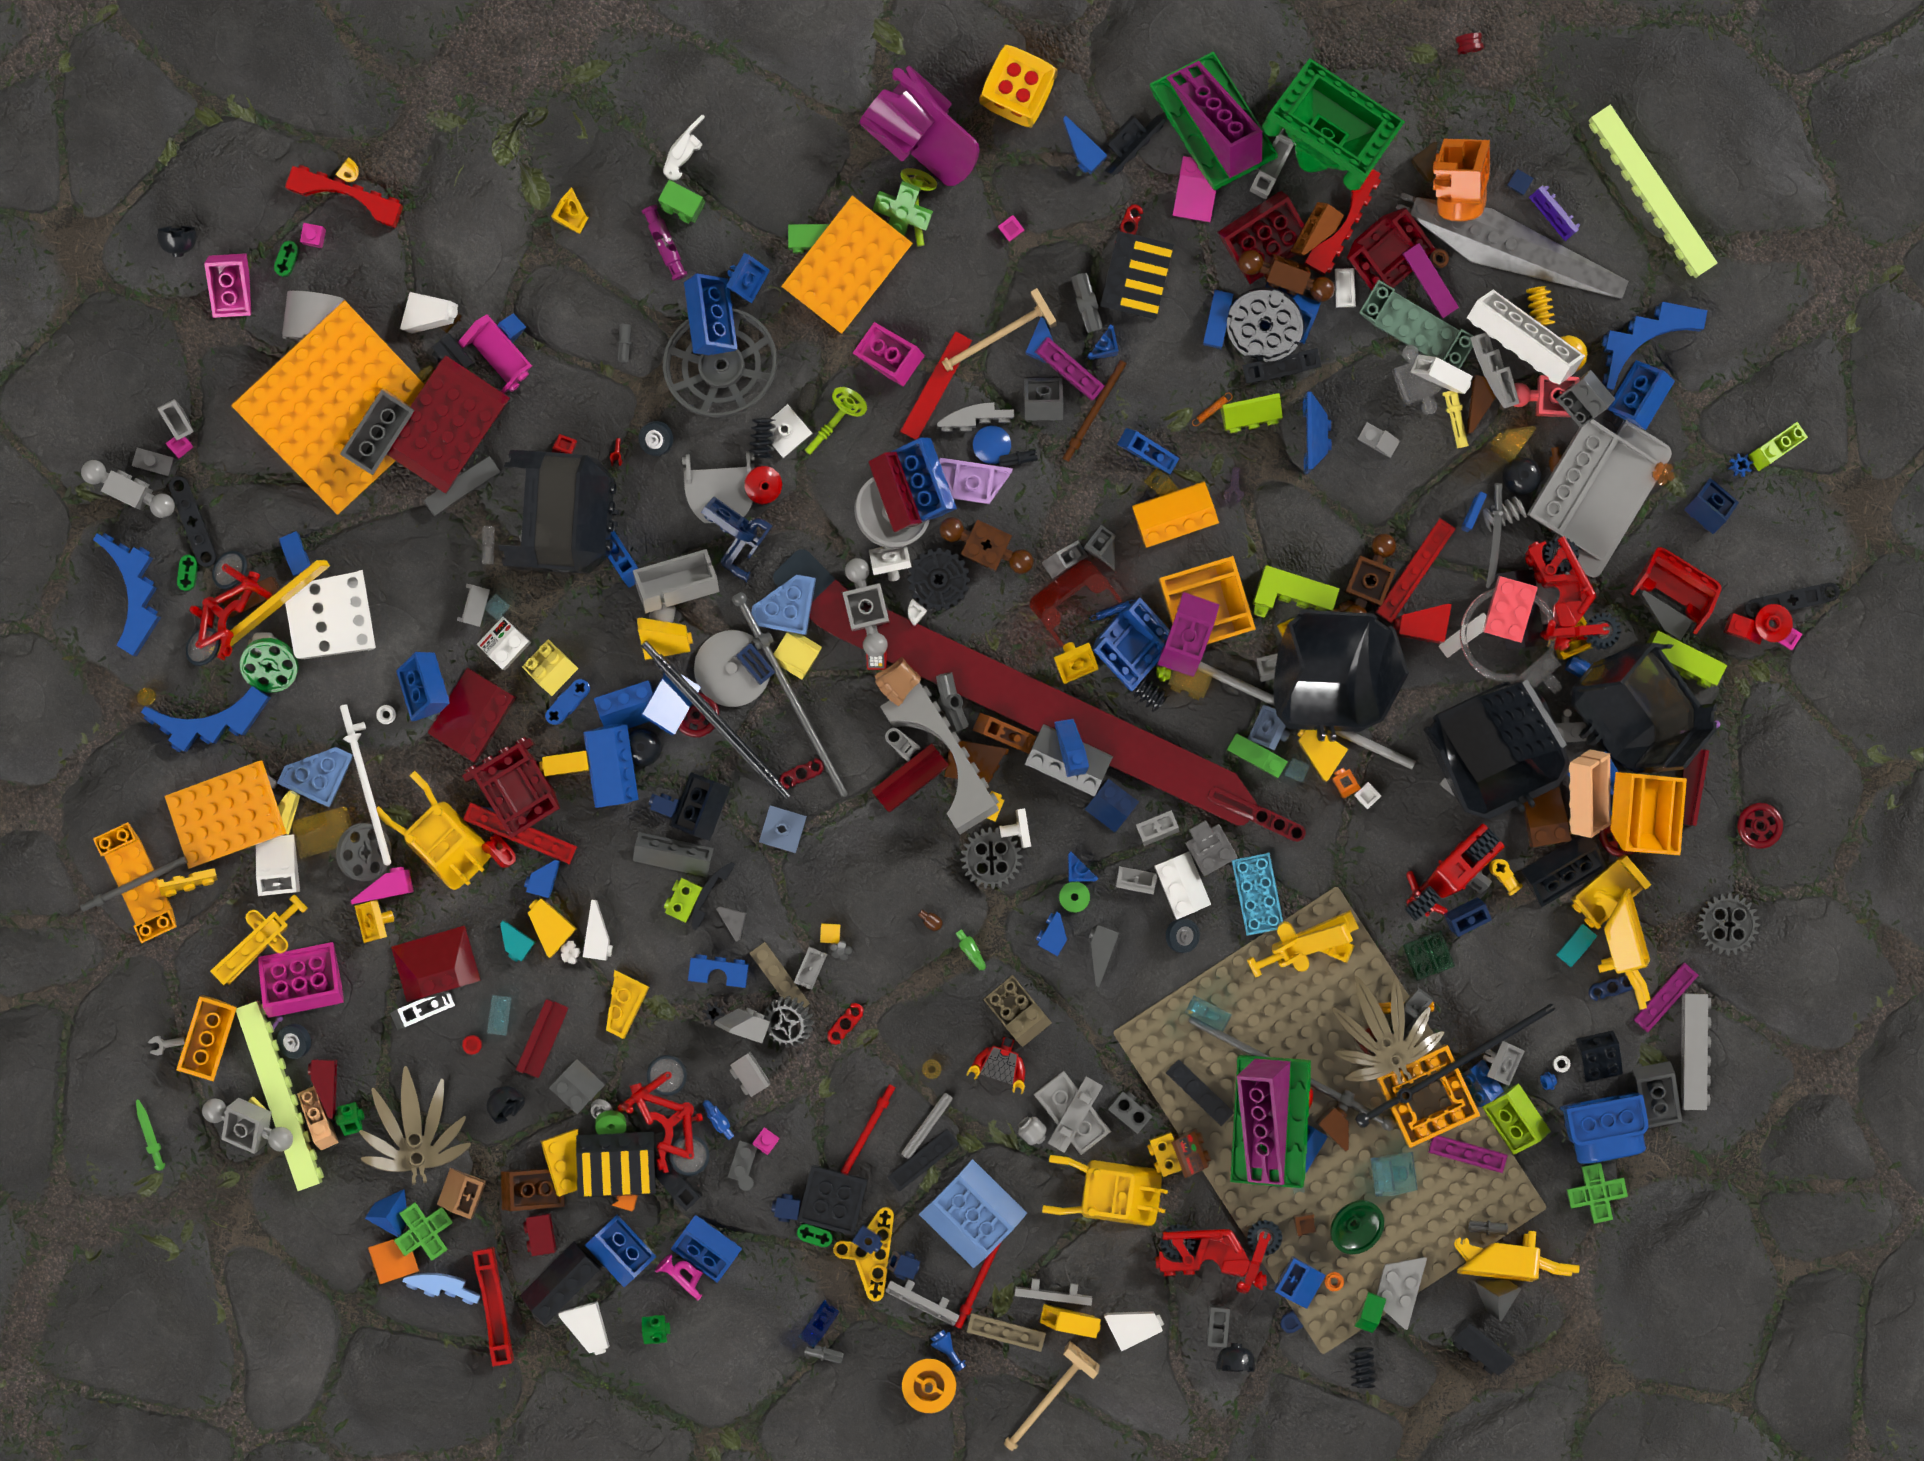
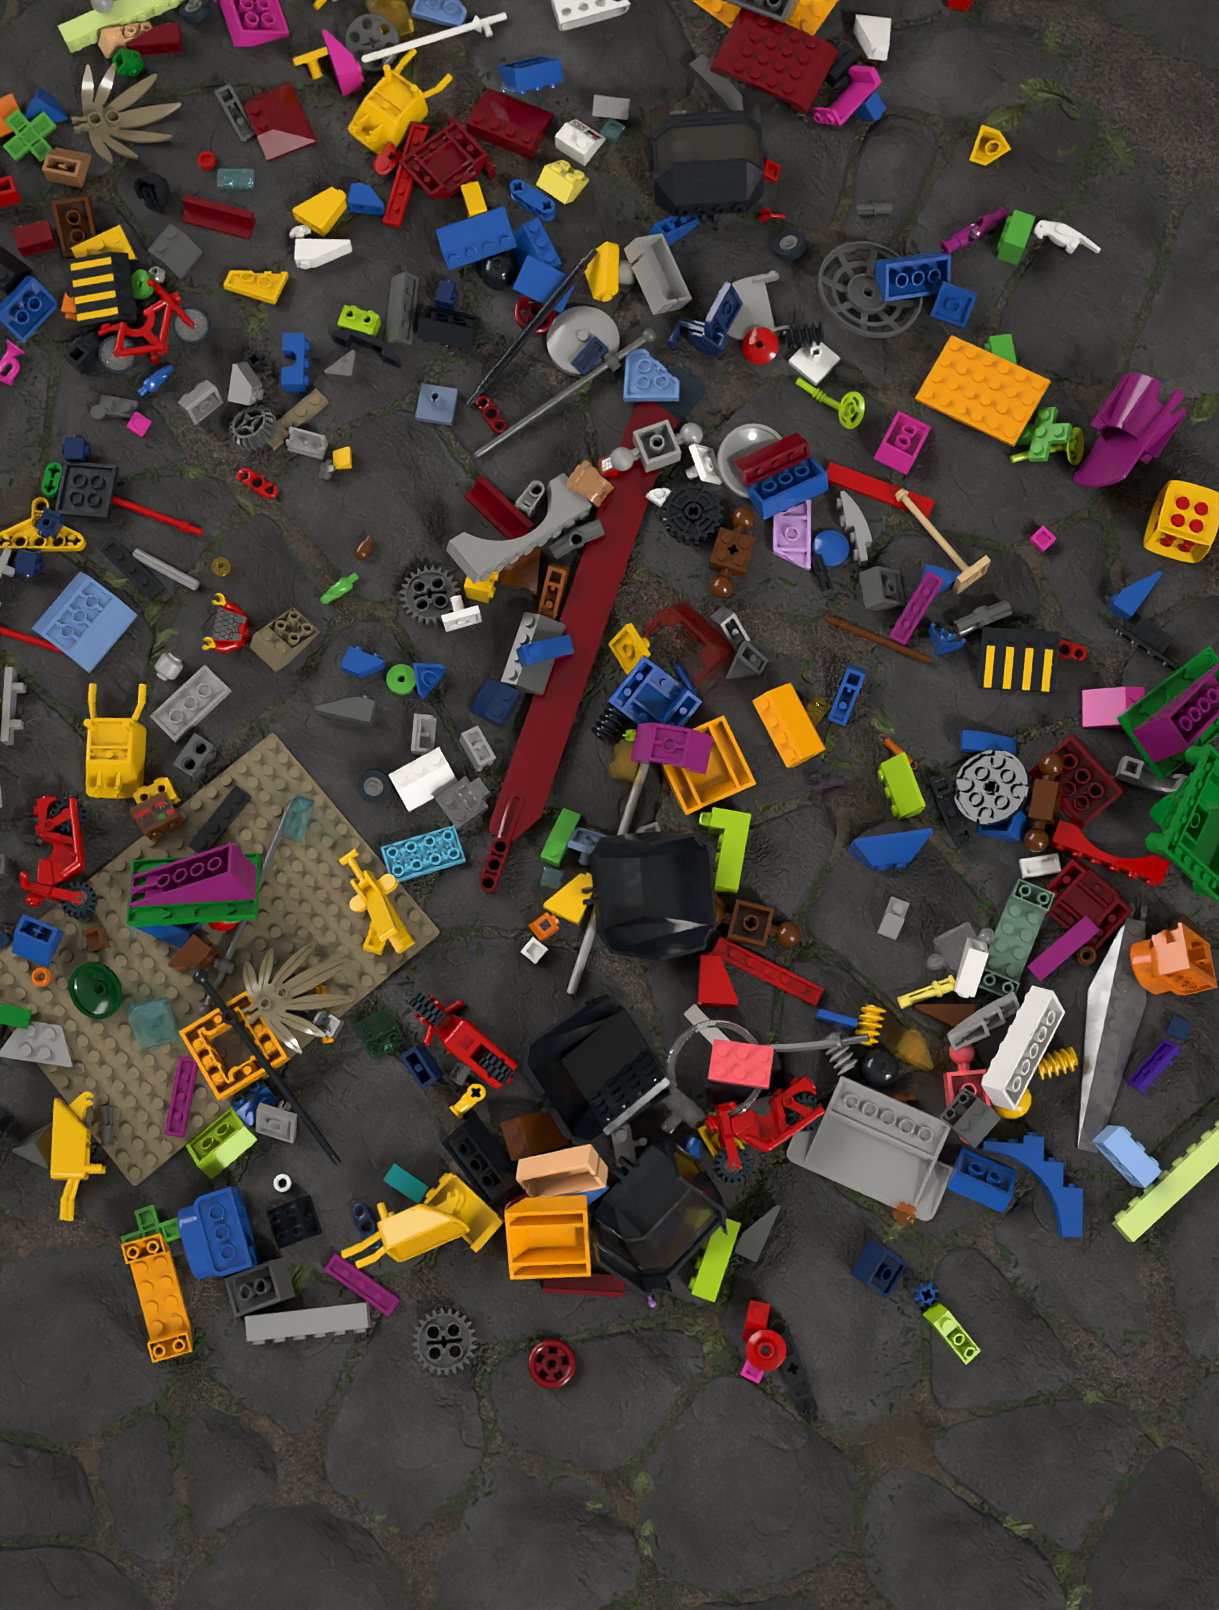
camera: 80 degrees right, 10 degrees down
white plate [376,705,396,724] -> none
teal slope [500,920,536,962] -> none
blue slope [671,1215,742,1283] -> none
light yellow slope [774,632,822,680] -> none
light grey hinge [1048,1076,1103,1153] -> none
dark orange slope [1291,202,1344,255] -> none
blue plate [1540,1072,1557,1090] -> none
red windscreen [1630,547,1722,635] -> none
none -> light orange slope [121,1233,193,1363]
none -> yellow piece [855,1004,886,1048]
none -> light blue brick [1091,1125,1162,1188]

